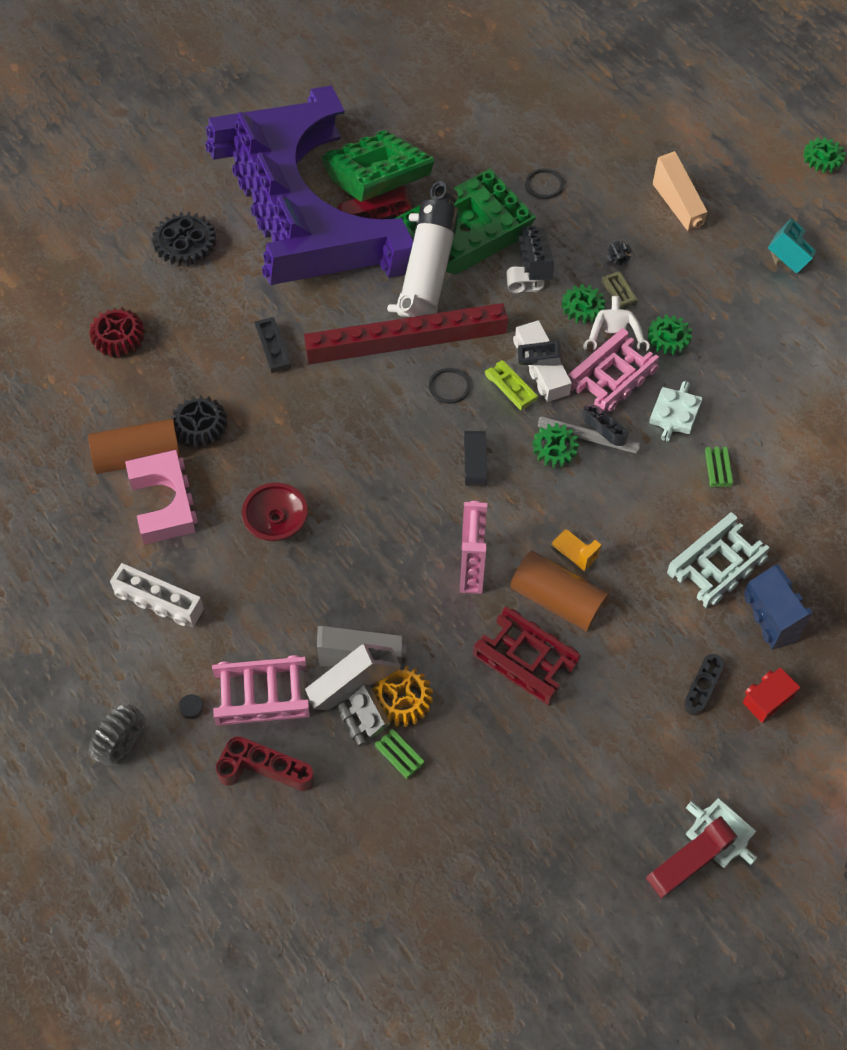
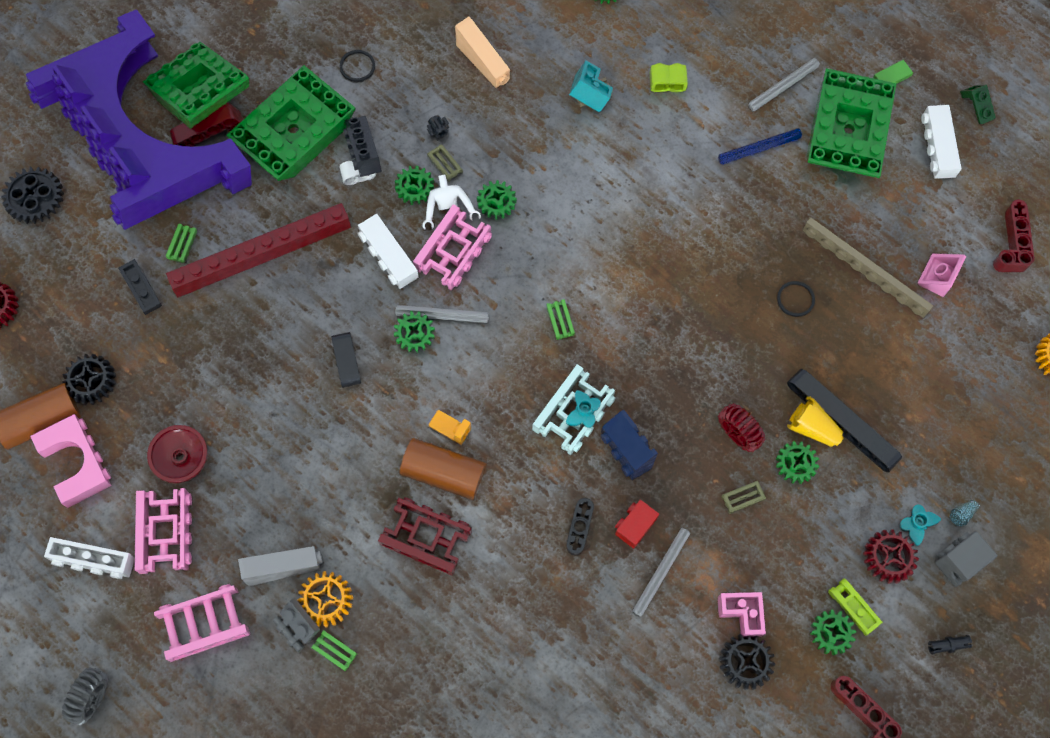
camera: 15 degrees left, 10 degrees up
black tile [179,694,203,719] -> none
dark red beam [216,736,315,791] -> none
light grey slope [305,643,401,710] -> none
white piece [387,181,460,317] -> none
black piece [429,368,470,404] -> none
bright pink fence [460,501,487,594] -> none
lime plate [485,360,538,411] -> none
black slope [518,340,562,366] -> none
black beam [582,404,629,446] -> none
dark red beam [646,816,738,899] -> none
light aqua plate [649,381,702,441] -> none
light aqua plate [686,798,757,868] -> none
none -> bright pink fence [135,488,192,574]
none -> bright green tile [166,224,197,263]
none -> teal animal [566,390,601,428]
none -> light grey axle [633,528,690,616]

